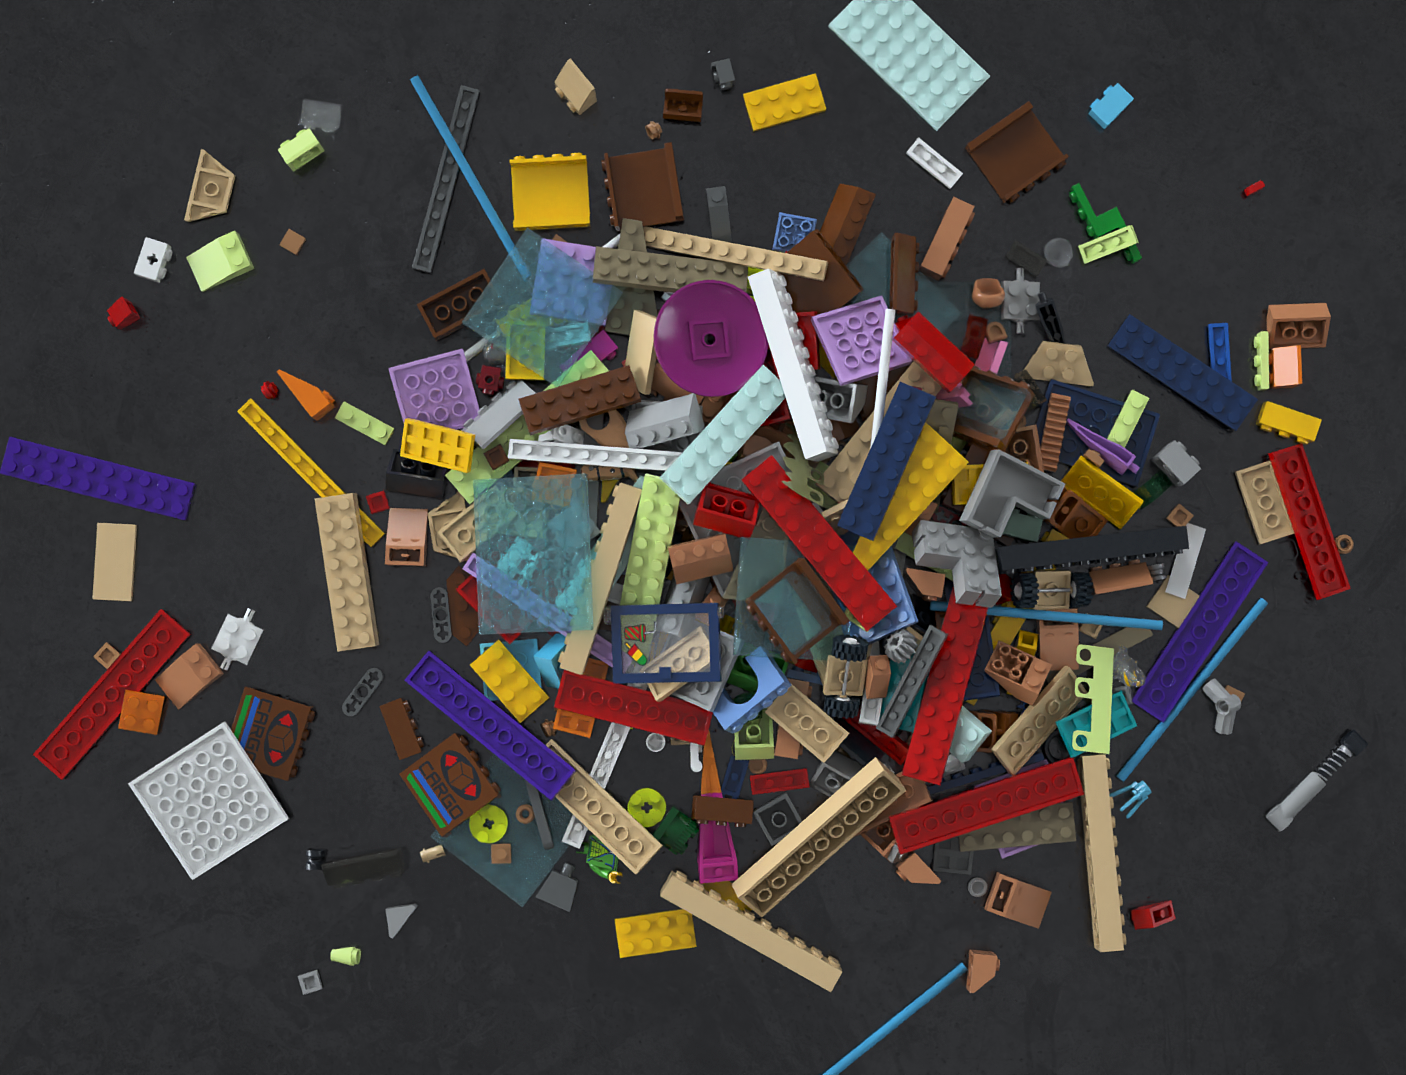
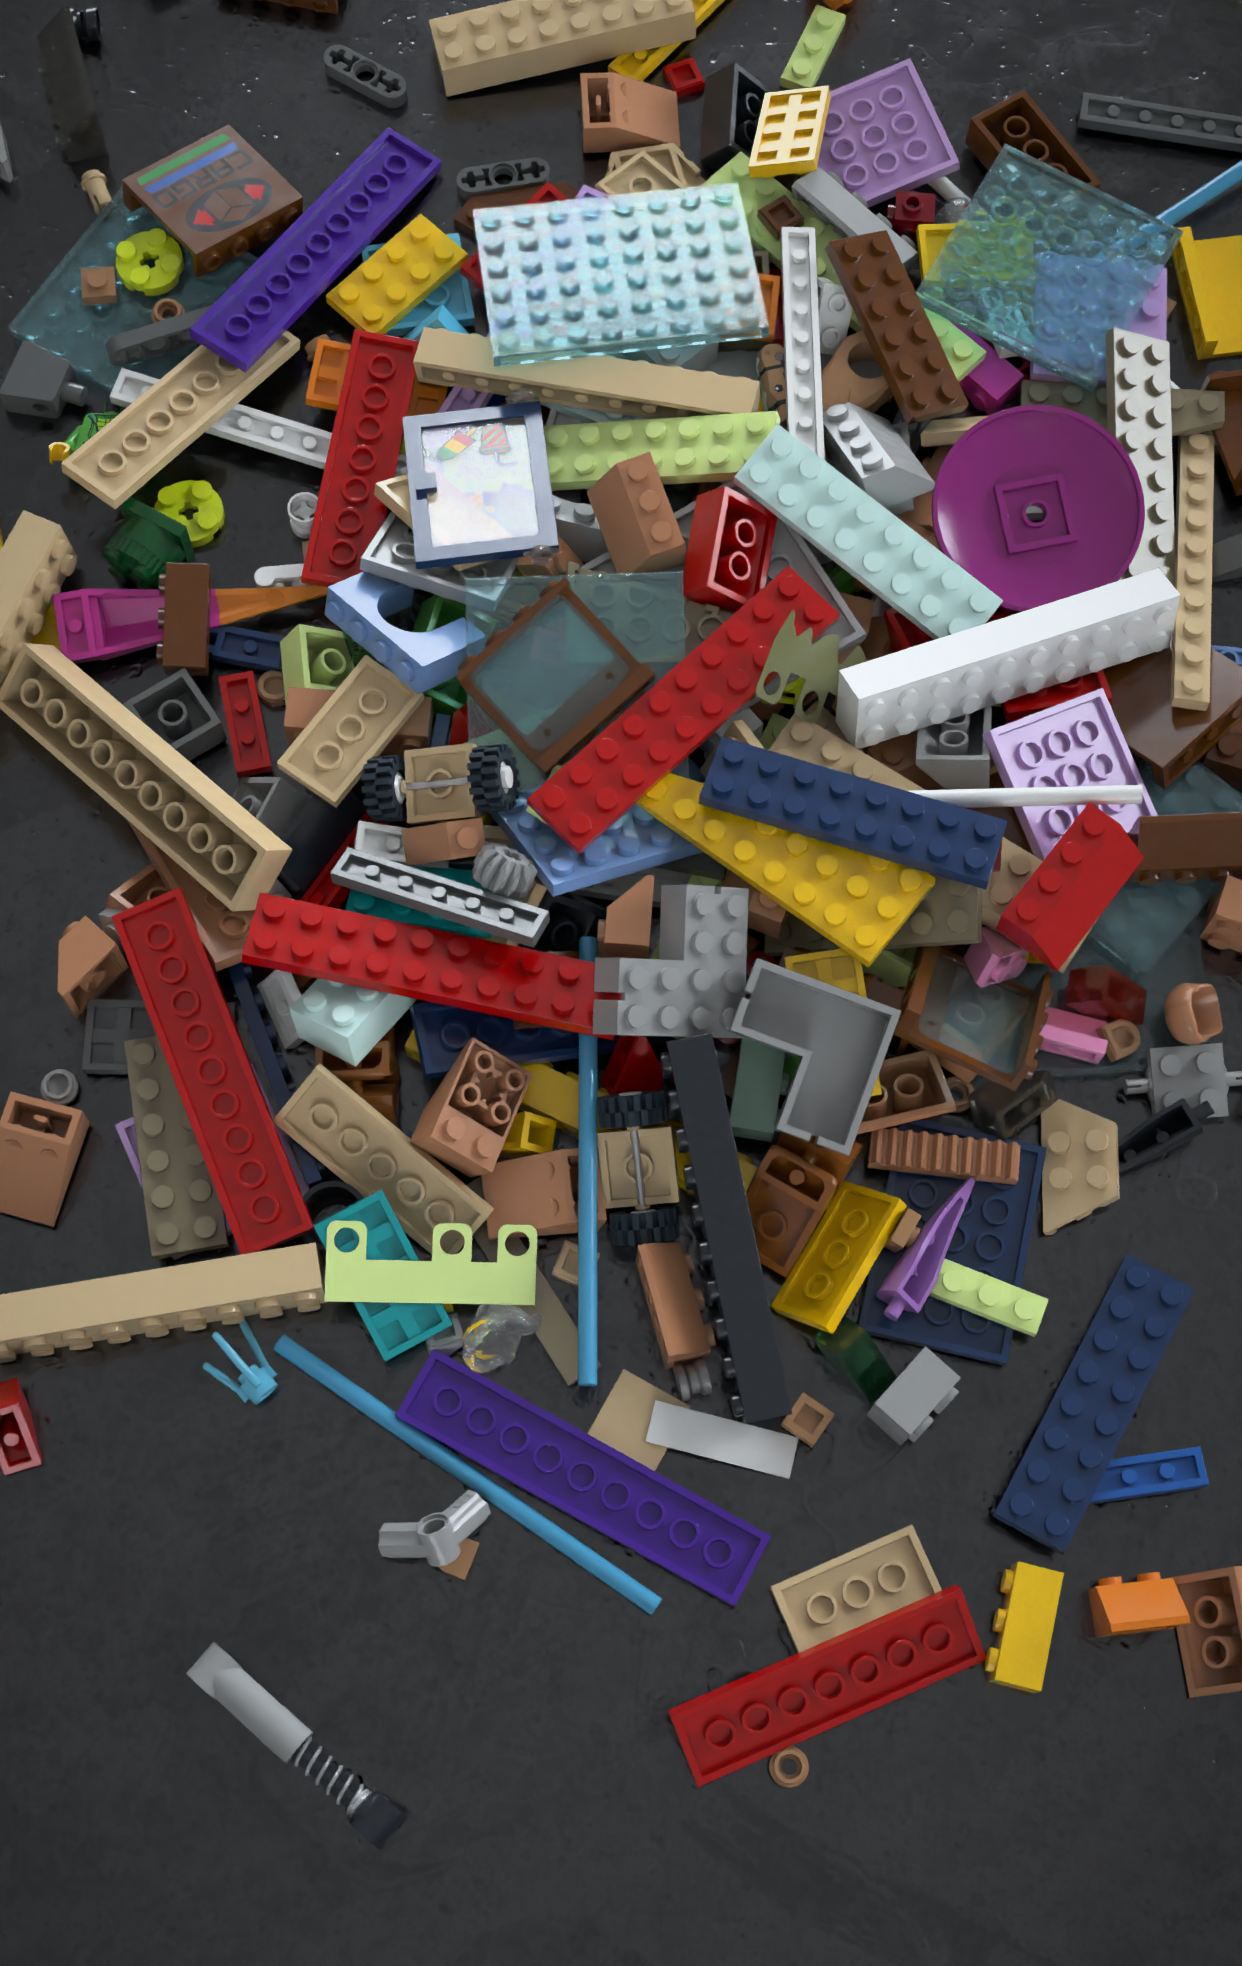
camera: 80 degrees right, 15 degrees down
reddish brown brick [379,698,425,760] -> none
yellowish green plate [1254,331,1269,391] -> none

